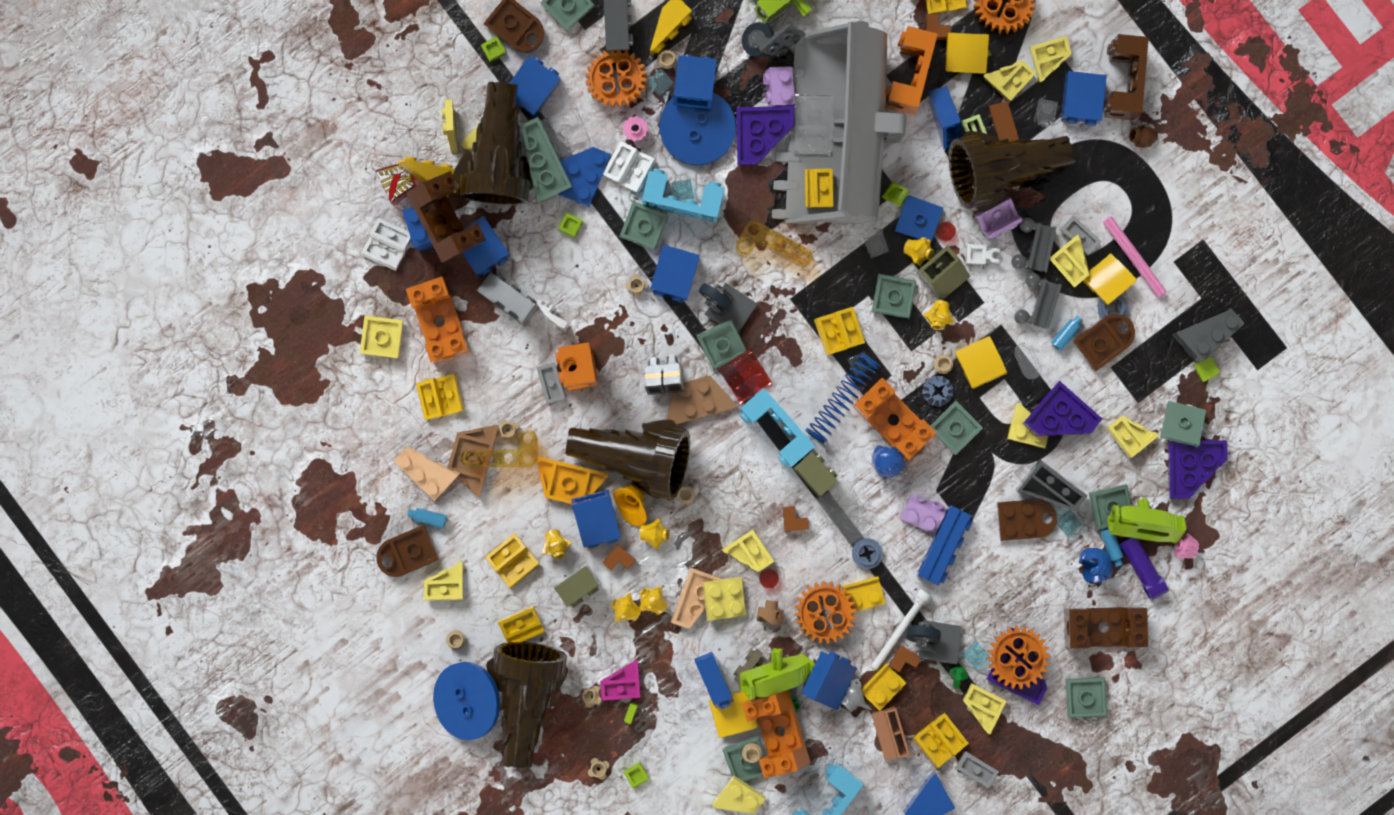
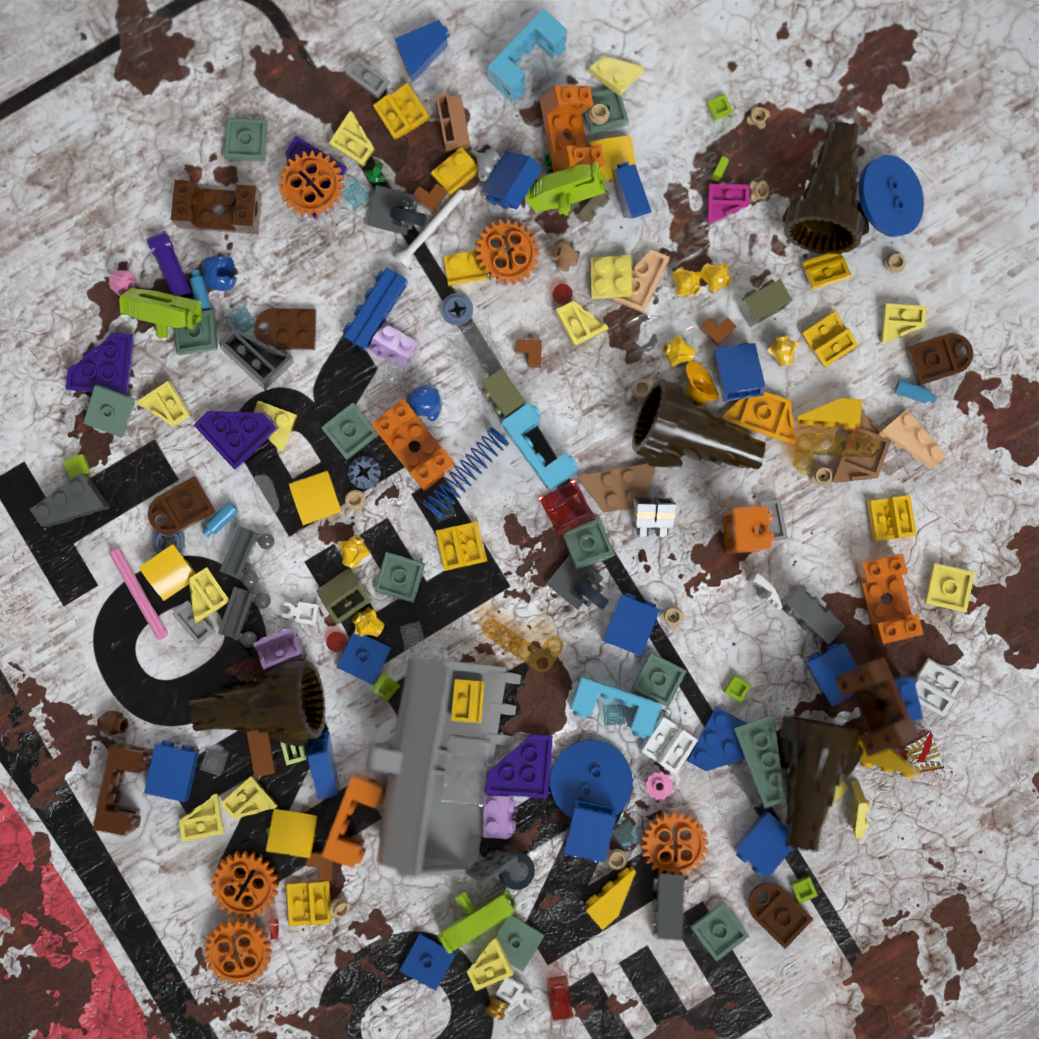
camera: 175 degrees left, 0 degrees up
none -> yellow slope [797,398,862,430]

